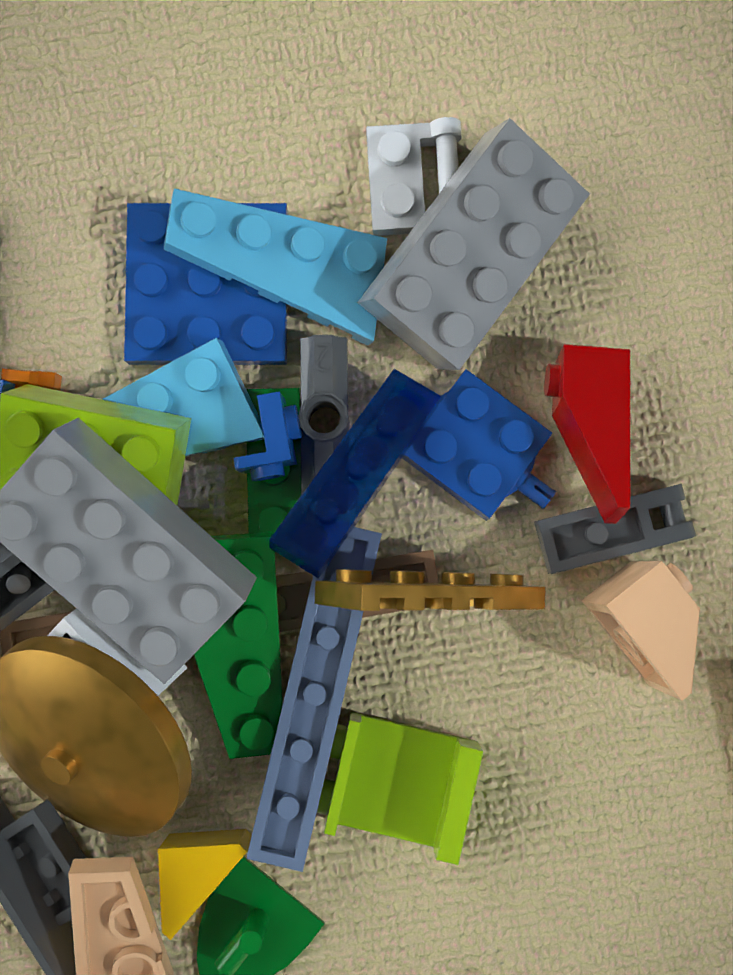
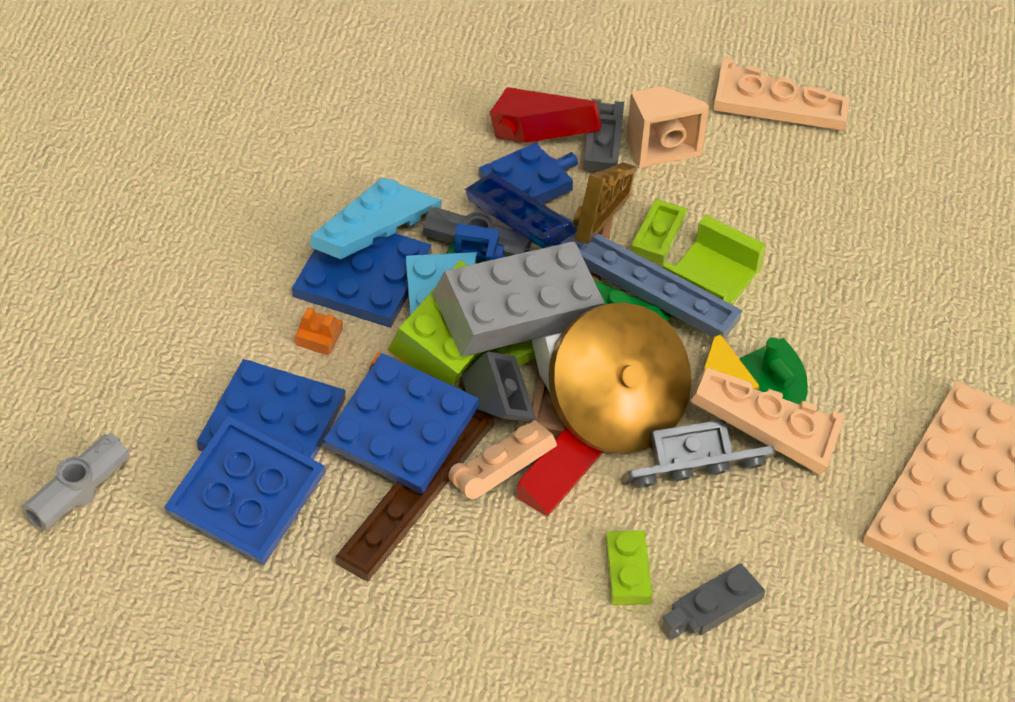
camera: 75 degrees left, 35 degrees down
light grey brick [357,118,590,370] -> none
white plate [366,117,462,236] -> none
none -> orange tile [295,307,343,356]
none -> lime plate [631,198,688,265]

